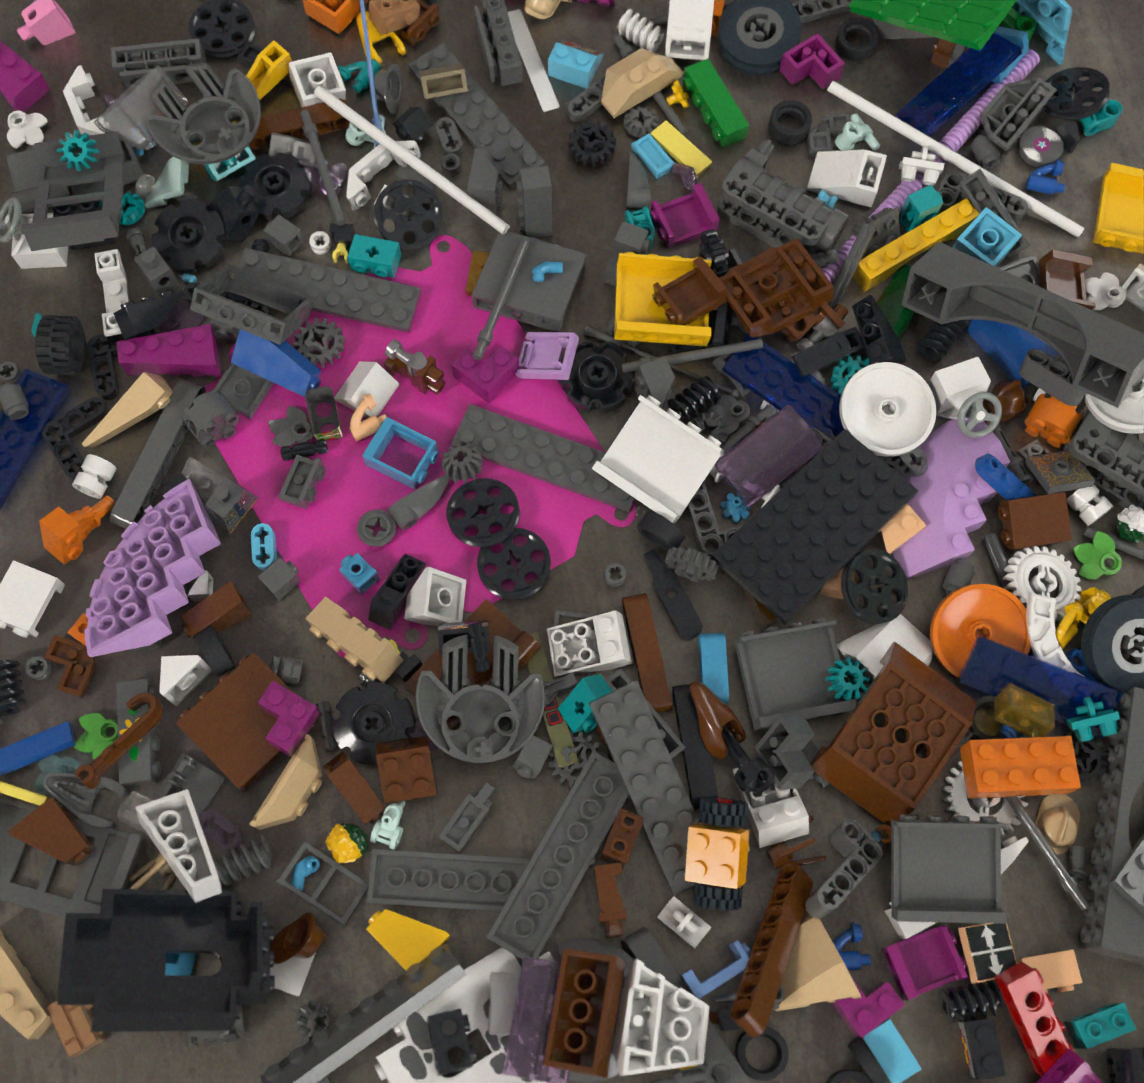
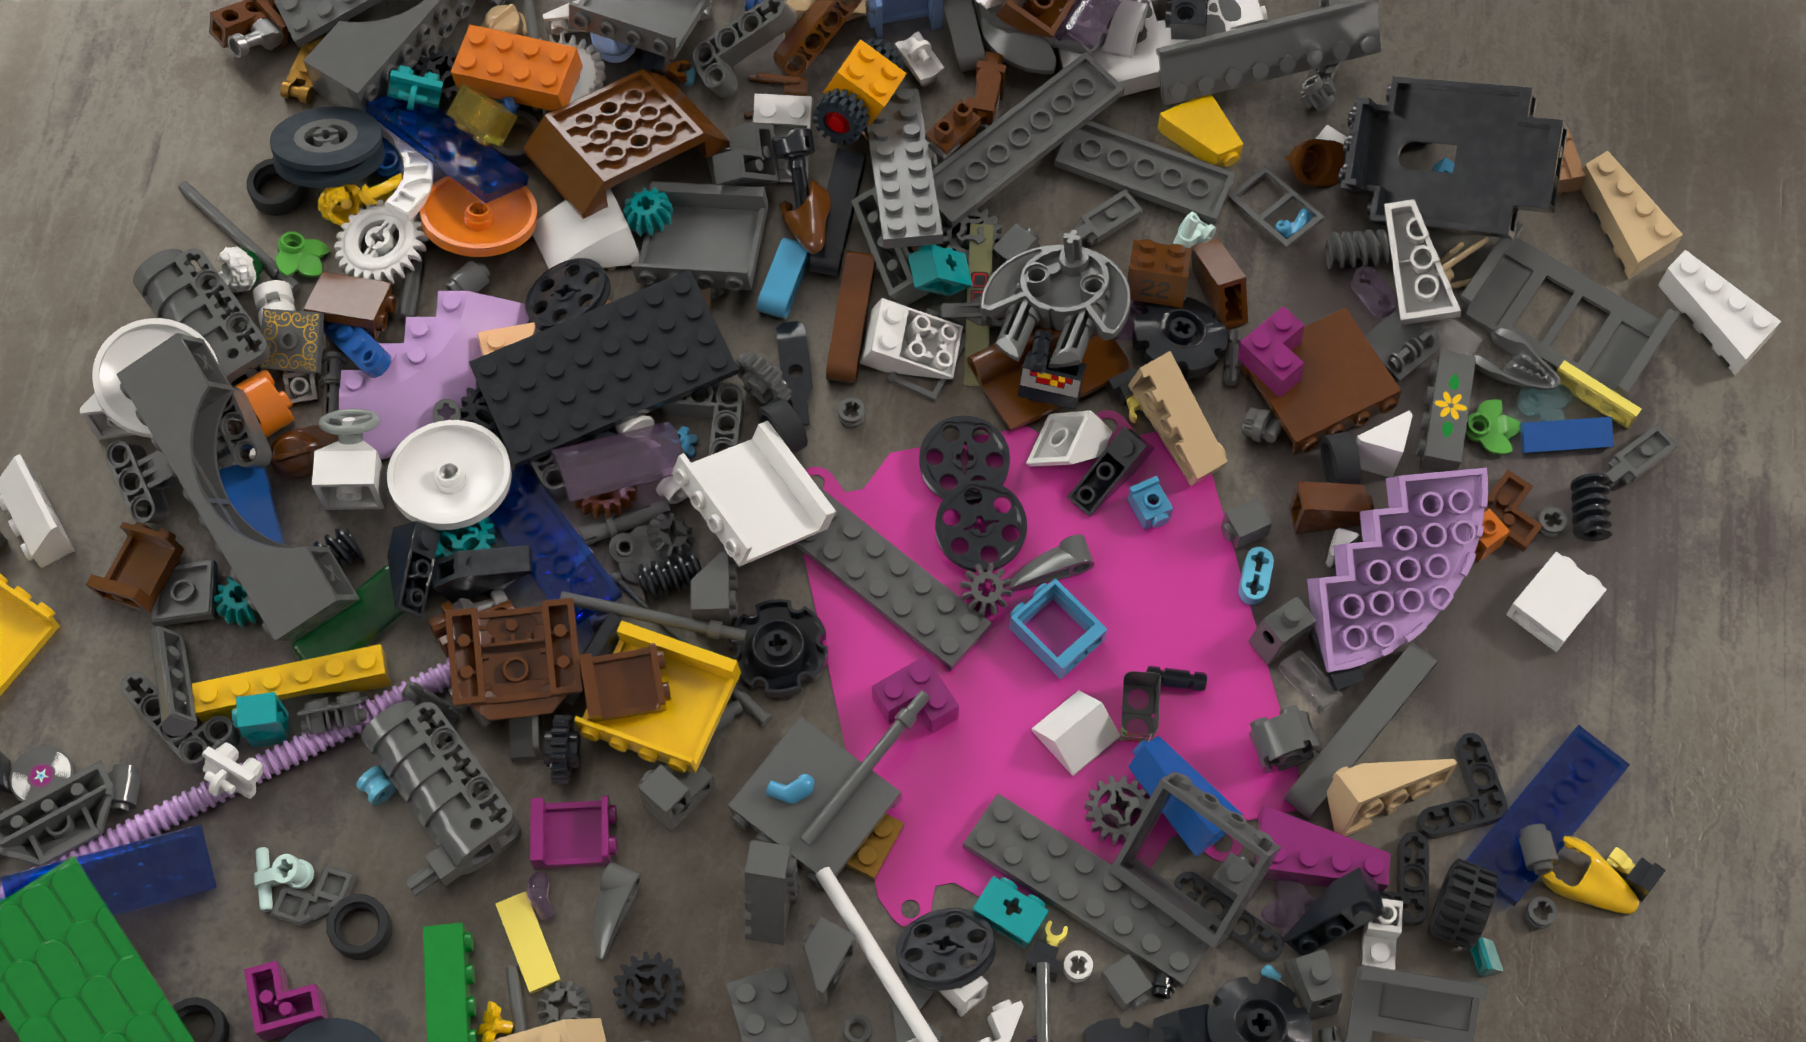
camera: 160 degrees left, 5 degrees down
reddish brown slope [7,797,95,866] -> none
orange brick [39,495,115,565] -> none
white wheel [72,454,117,499] -> none
reddish brown piece [75,693,164,789] -> none
dark grey tile [213,363,274,419] -> none
tan wedge [250,734,322,830] -> none
dark grey plate [268,406,314,447] -> none
dark grey bracket [278,455,326,509] -> none
yellow piece [325,823,367,863] -> none
light nougat plant [349,394,387,442] -> none
dark grey gear [357,510,396,548] -> none
reddish brown hips [384,339,446,395] -> none
lavender container [515,332,579,380] -> none
teal piece [624,206,655,251] -> none
medium azure tile [631,133,675,179] -> none
white slope [807,150,887,207] -> none
white piece [827,81,1084,238] -> none
dark grey axle [827,223,876,309] -> none
medium azure slope [953,207,1022,267] -> none
blue plant [1026,159,1065,195] -> none
white plate [1085,272,1126,311] -> none

